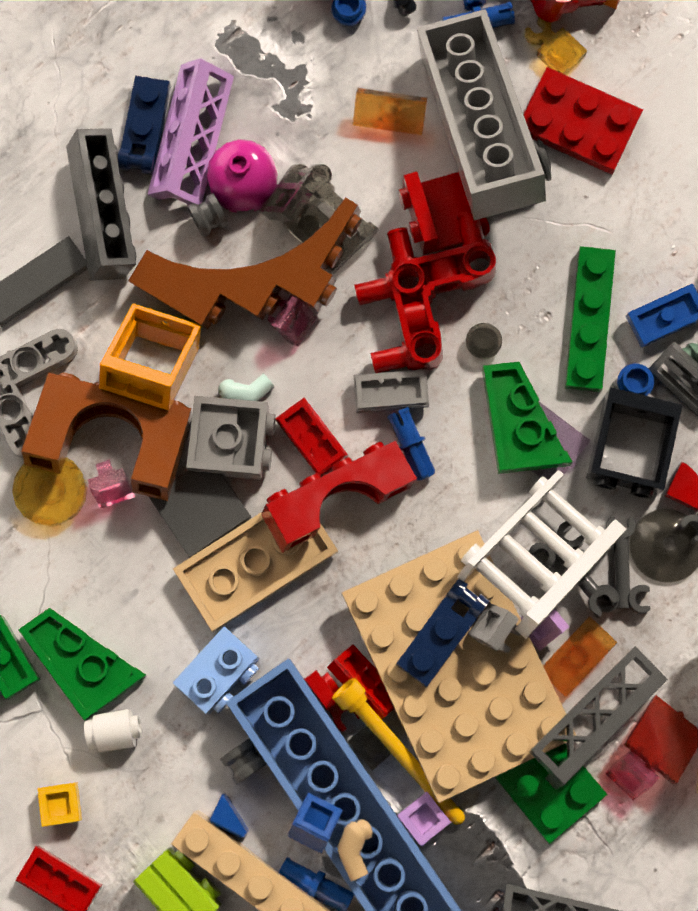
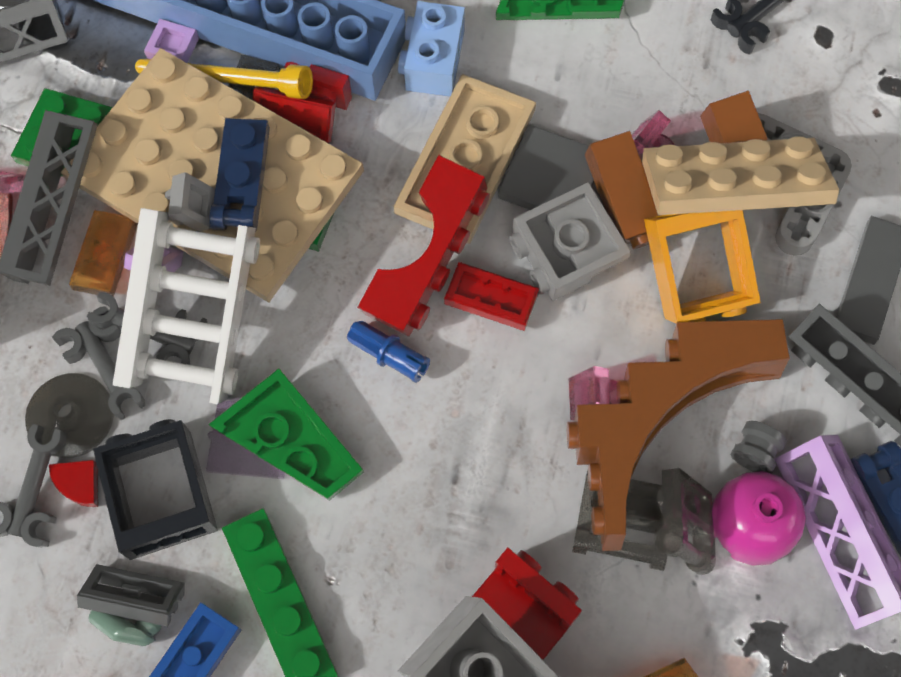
camera: 145 degrees right, 10 degrees down
clear yellow tile [12,457,87,527] -> none
light aqua arm [218,374,274,401] -> none
light grey plate [353,369,429,413] -> none
red pin [354,210,496,373] -> none
clear smoke plate [466,323,502,359] -> none
blue plate [617,363,654,396] -> none
none -> tan plate [642,137,839,215]

